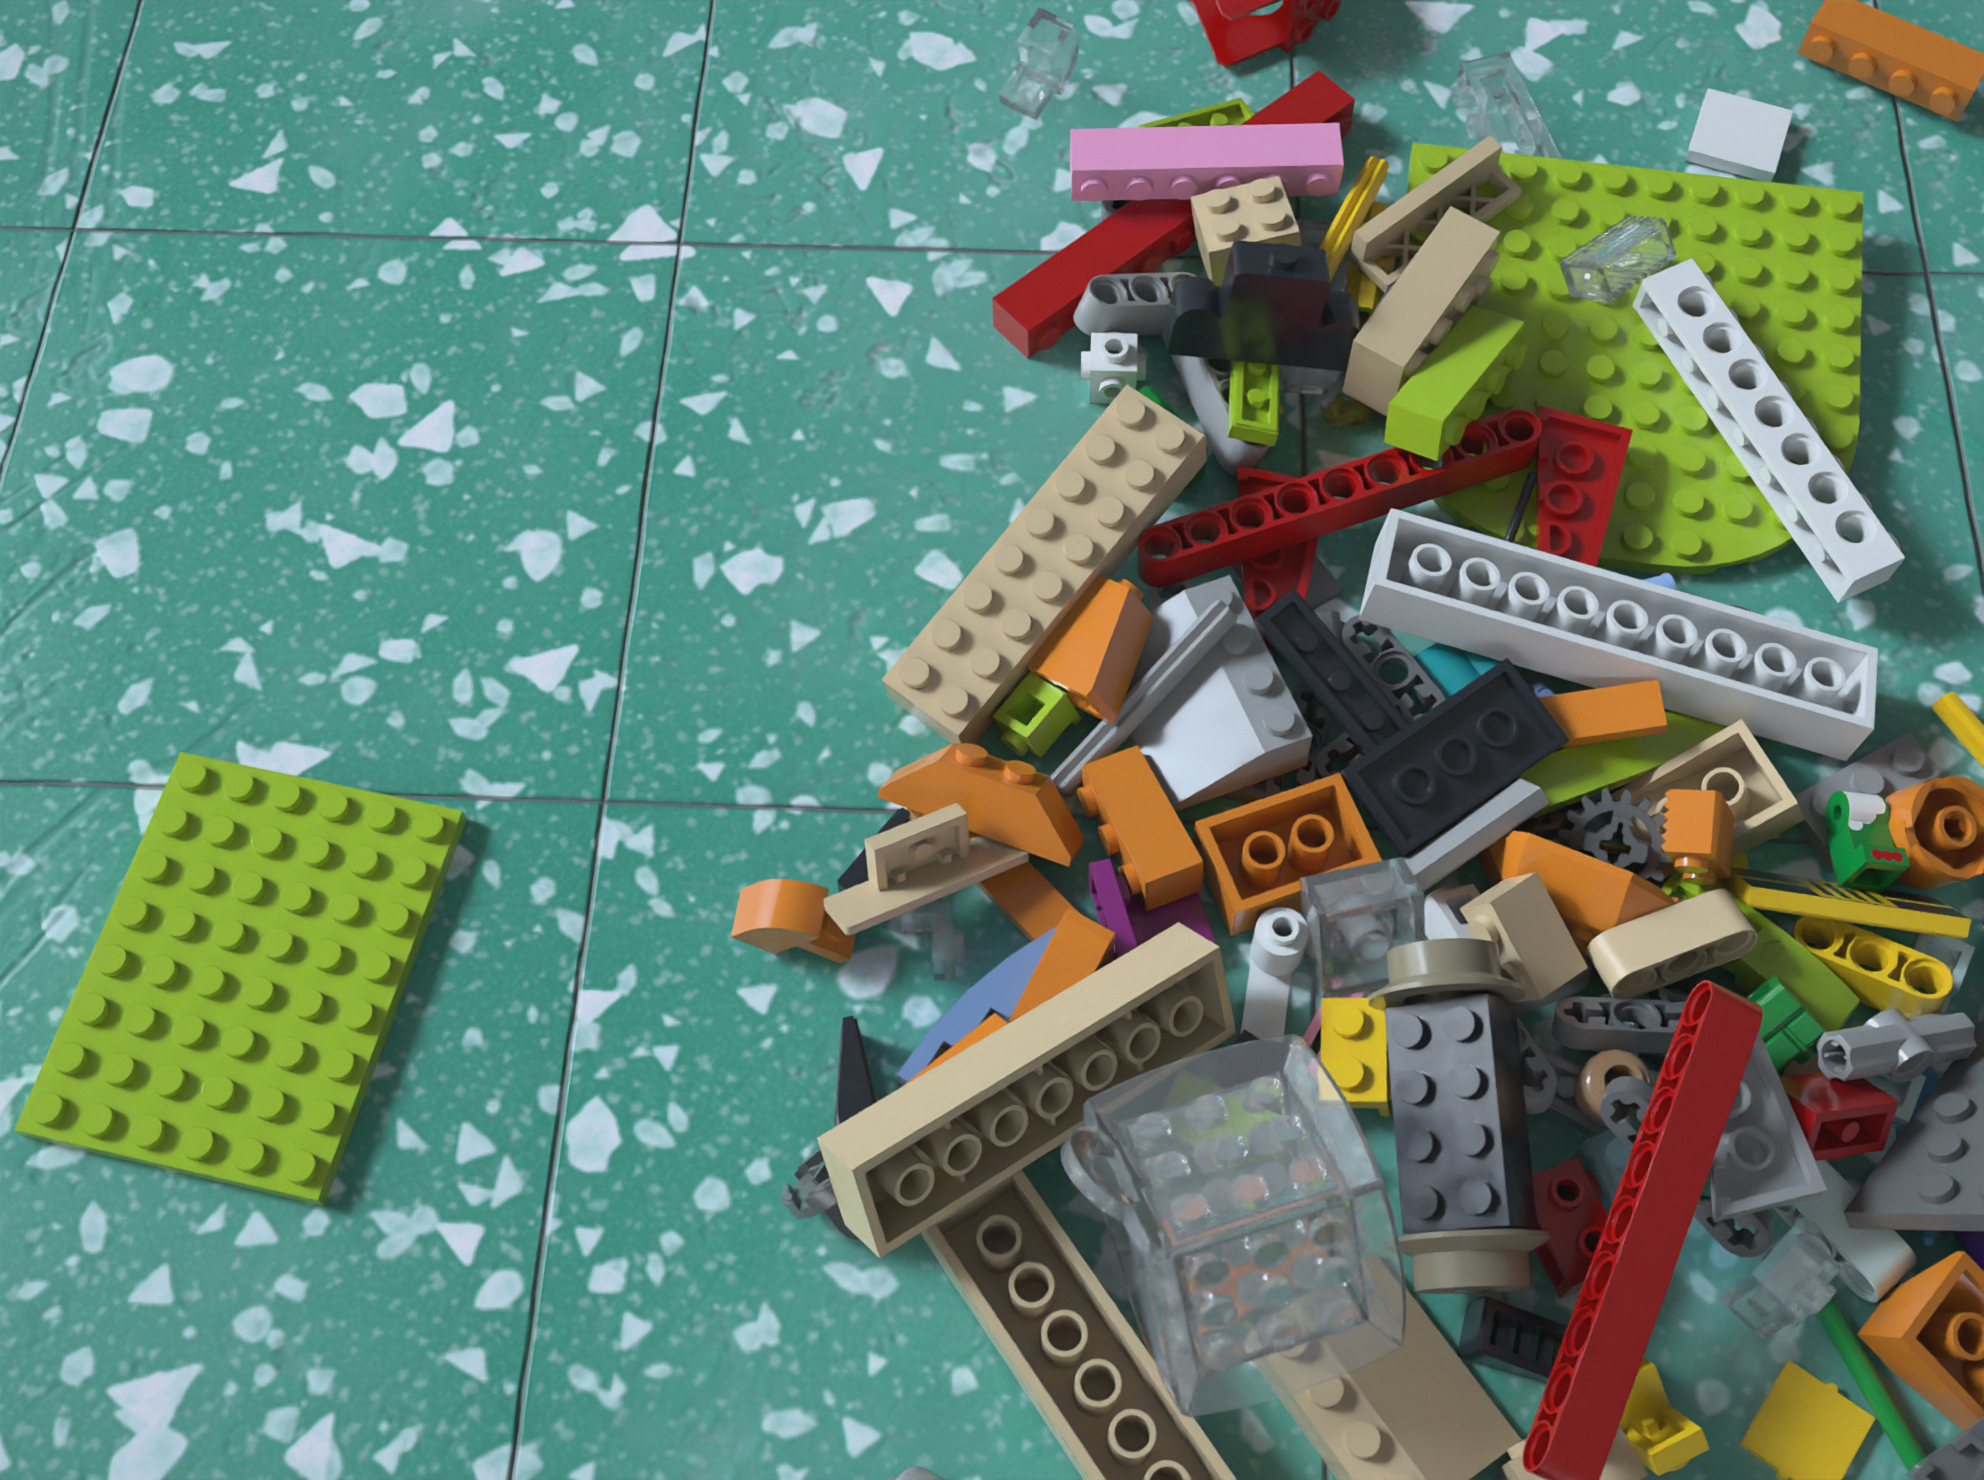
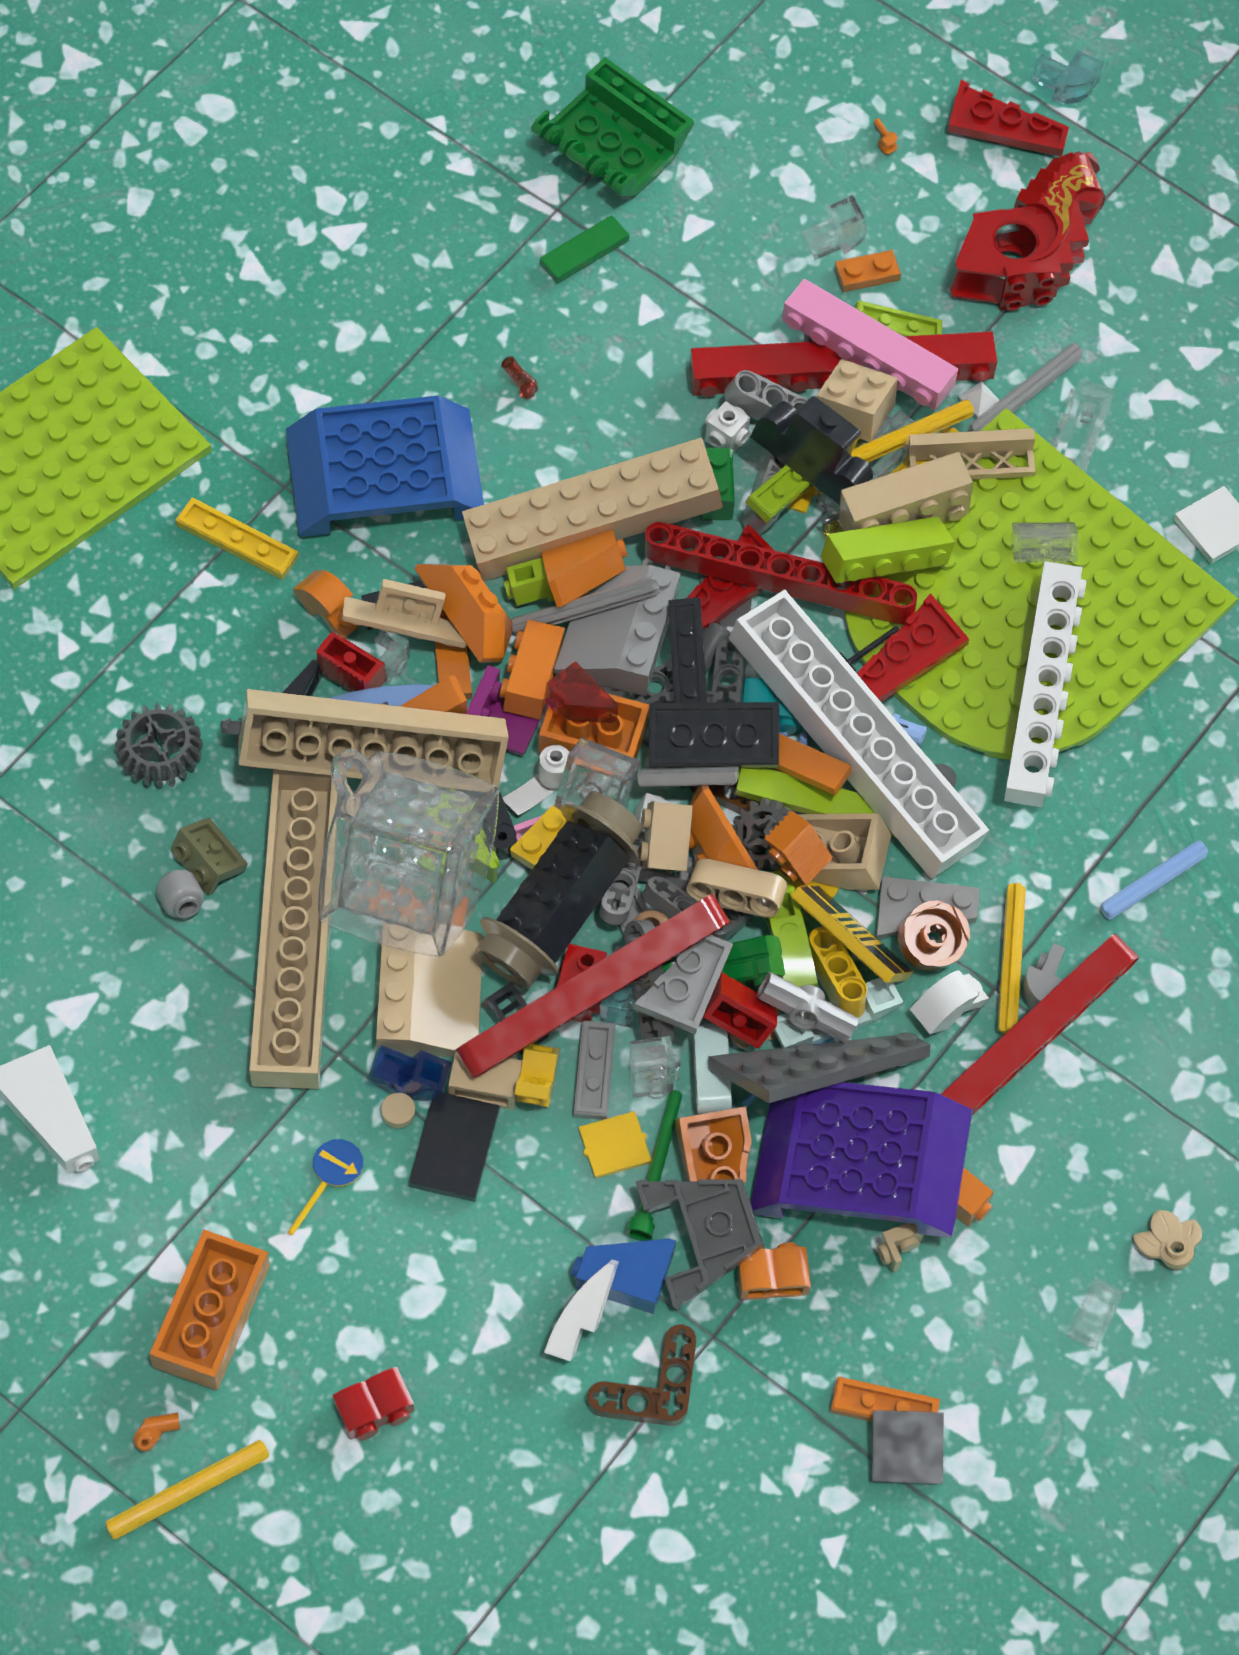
camera: 30 degrees right, 0 degrees up
green leg [1825,791,1910,892] -> none
none -> dark grey gear [115,703,203,788]
none -> olive bracket [171,817,248,895]
none -> yellow tile [175,497,299,580]
none -> blue slope [286,395,484,537]
none -> red brick [316,631,386,692]
none -> clear red arm [501,356,538,399]
none -> green slope [531,57,694,197]
none -> green tile [540,215,630,284]
none -> clear red slope [545,661,618,723]
none -> light grey tile [573,1020,616,1120]
none -> orange plate [834,250,901,292]
none -> white slope [958,381,999,419]
none -> light grey axle [969,343,1083,432]

